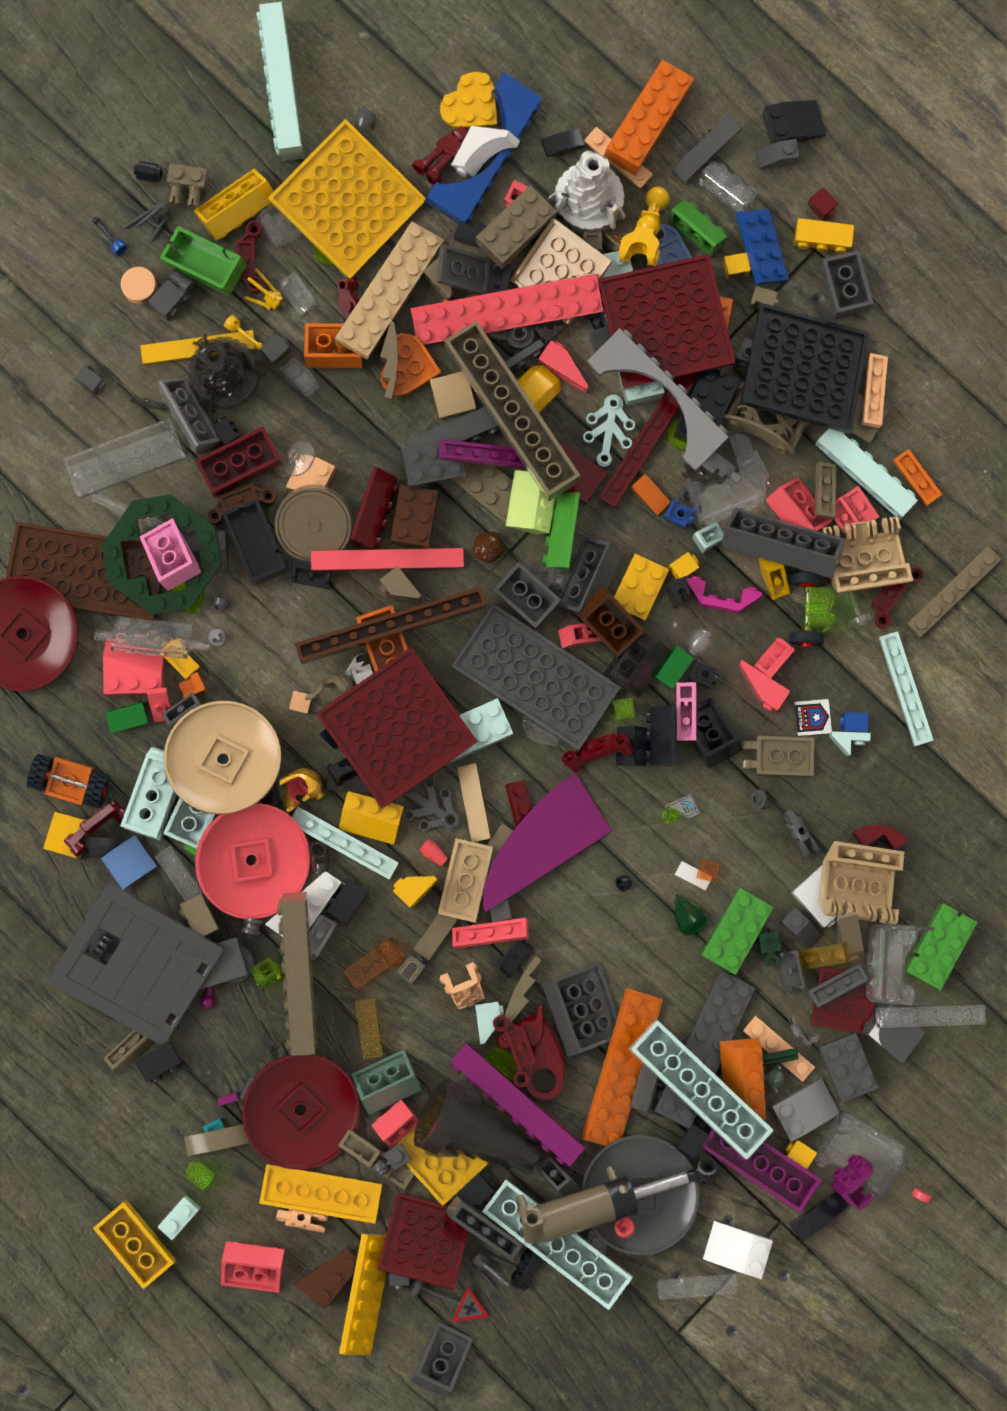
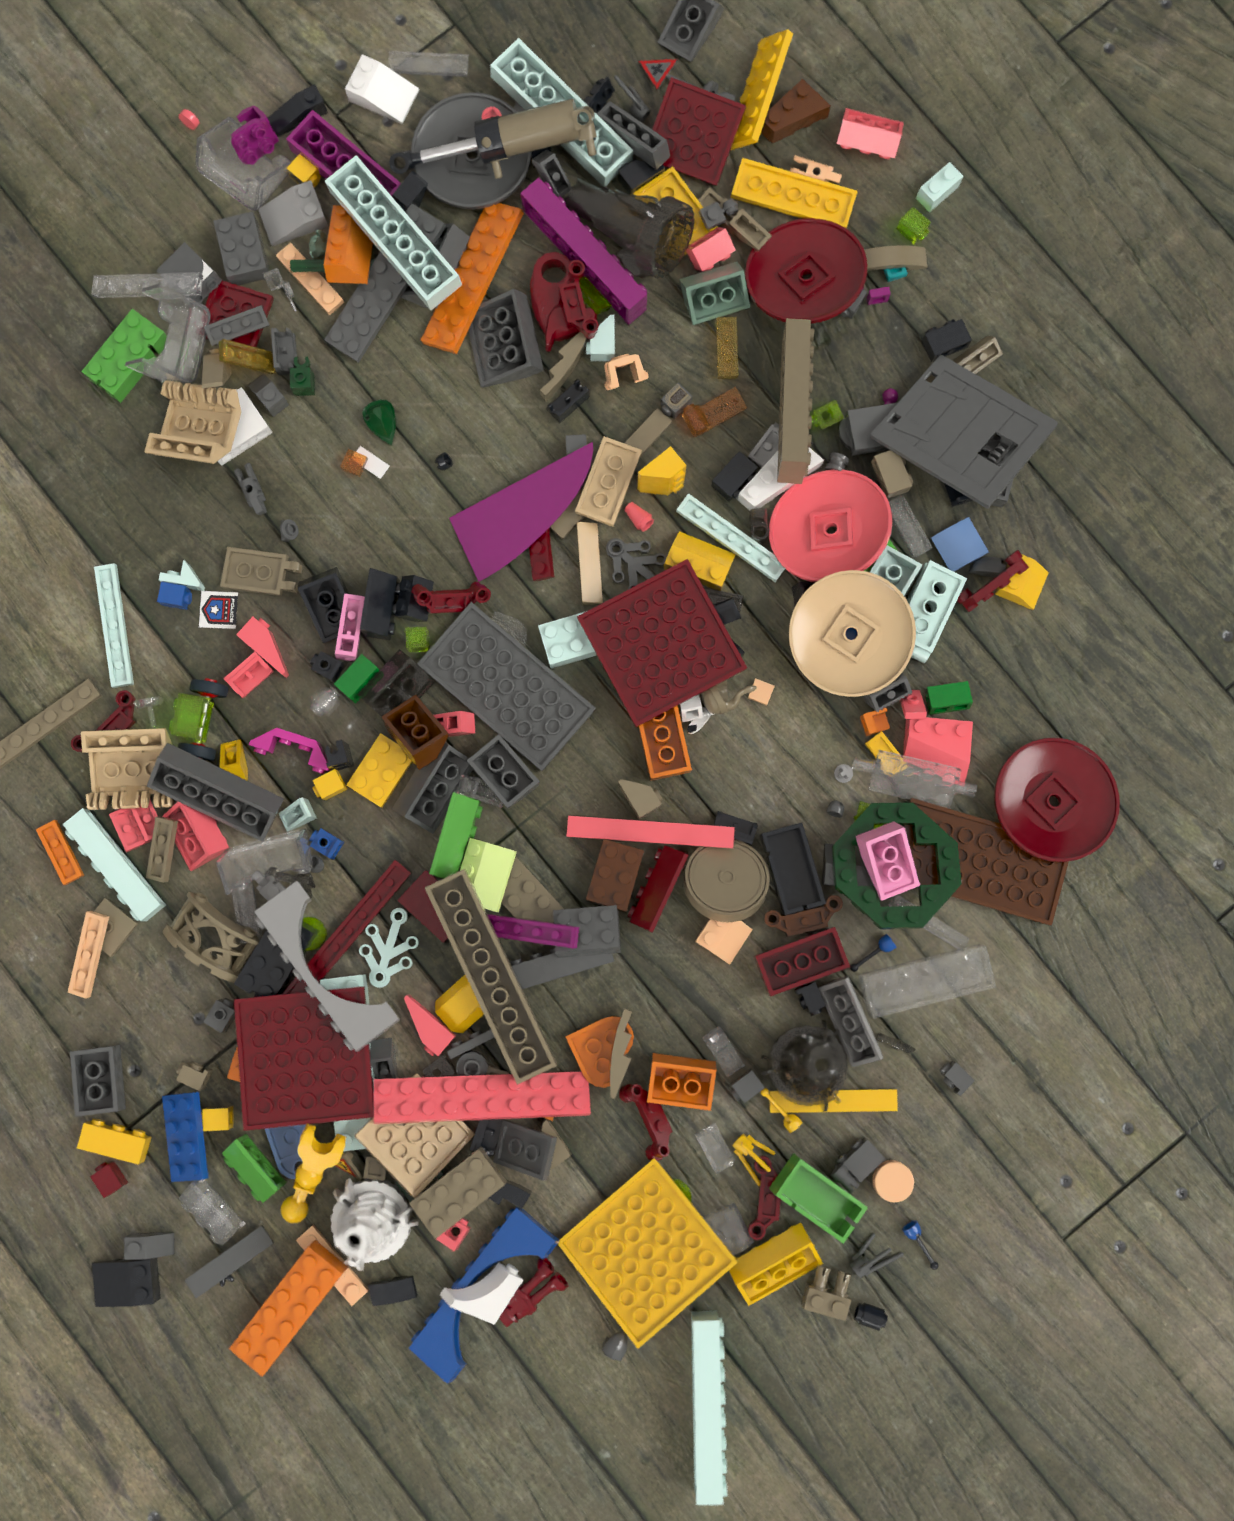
camera: 170 degrees left, 0 degrees up
plate [26,754,110,809] -> none
yellow brick [93,1200,177,1289] -> none
pearl gold piece [279,768,326,812] -> none
clear dish [282,441,315,476] -> none
reddish brown brick [295,586,487,664] -> none
tan plate [335,221,444,360] -> none
tan slope [430,371,476,419] -> none
yellow plate [440,72,497,129] -> none
coral plate [452,918,529,949] -> none
reddish brown hair [473,531,504,563] -> none
orange slope [631,474,671,516] -> none
clear neon green hinge [661,808,678,823] -> none
light grey sticker [665,794,700,818] -> none
bright green brick [700,888,774,975] -> none
black plate [740,303,869,434] -> none
dark red brick [852,825,908,850] -> none
none -> hinge [850,934,896,972]

